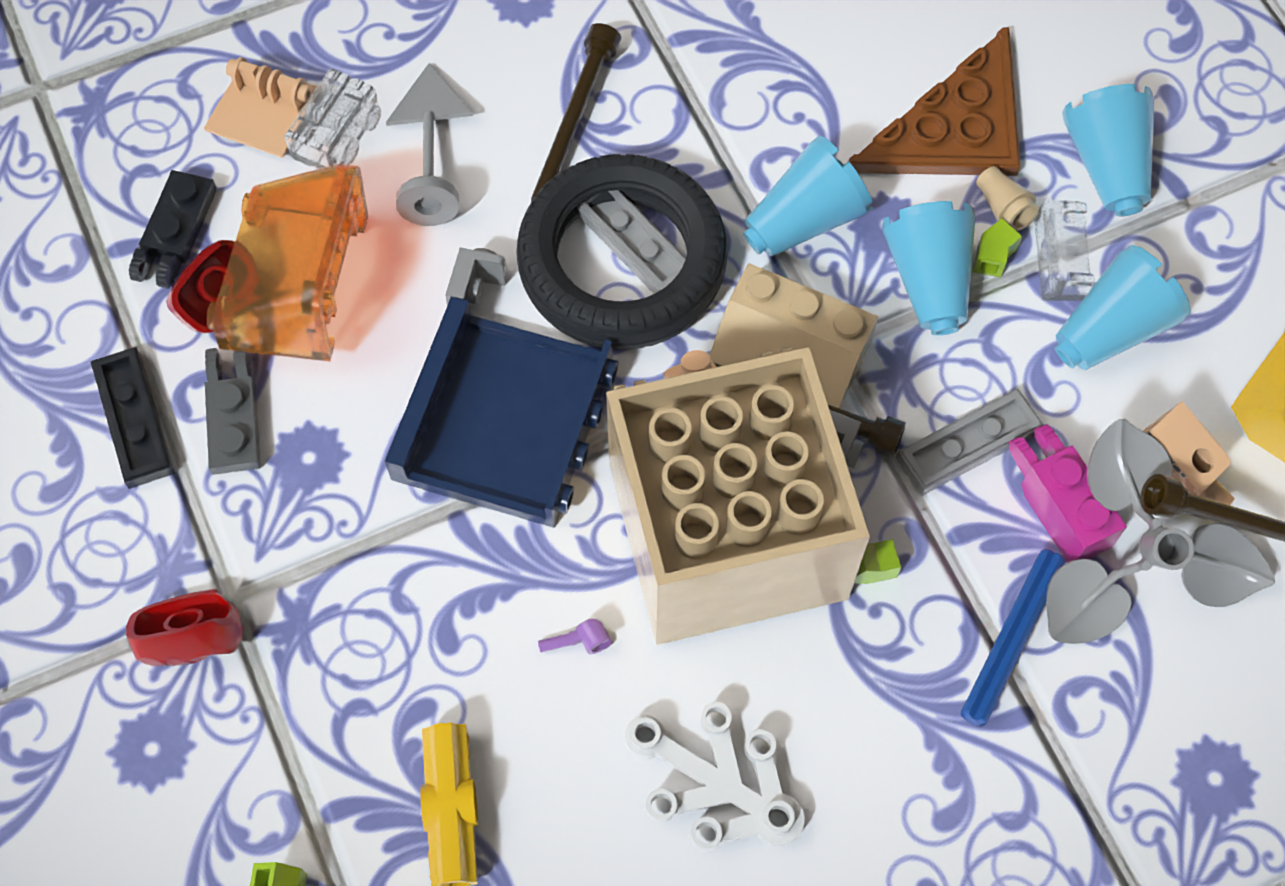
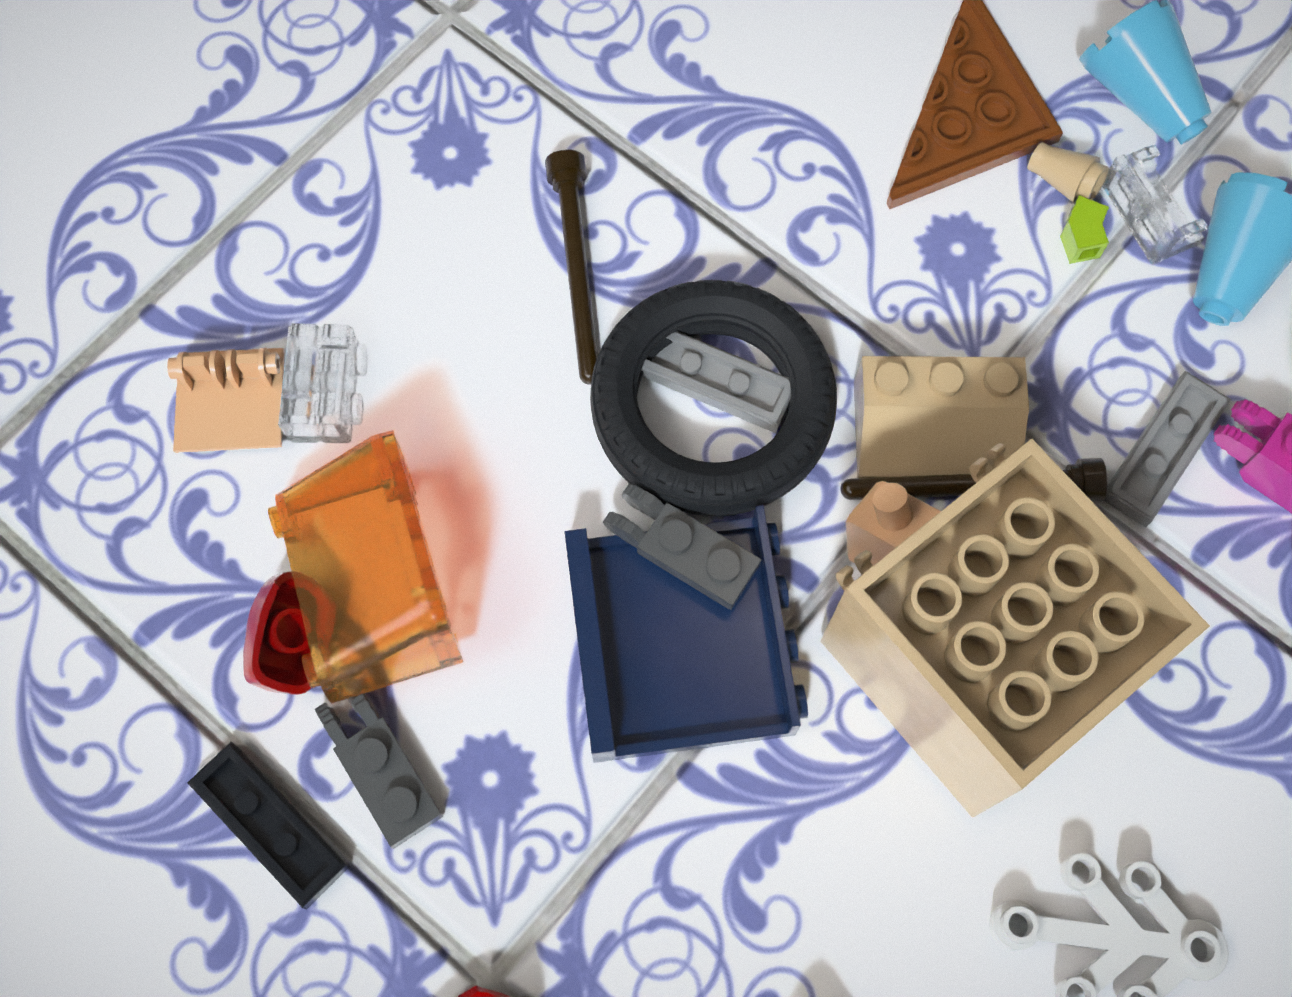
camera: 25 degrees left, 5 degrees up
black hinge [128,170,217,289] -> none
light grey piece [386,63,473,226] -> none
light grey bracket [445,247,507,307] -> none
medium lavender hand [538,618,612,655] -> none
medium azure cone [743,136,873,257] -> none
medium azure cone [882,201,976,336] -> none
none -> dark grey hinge [602,484,762,610]

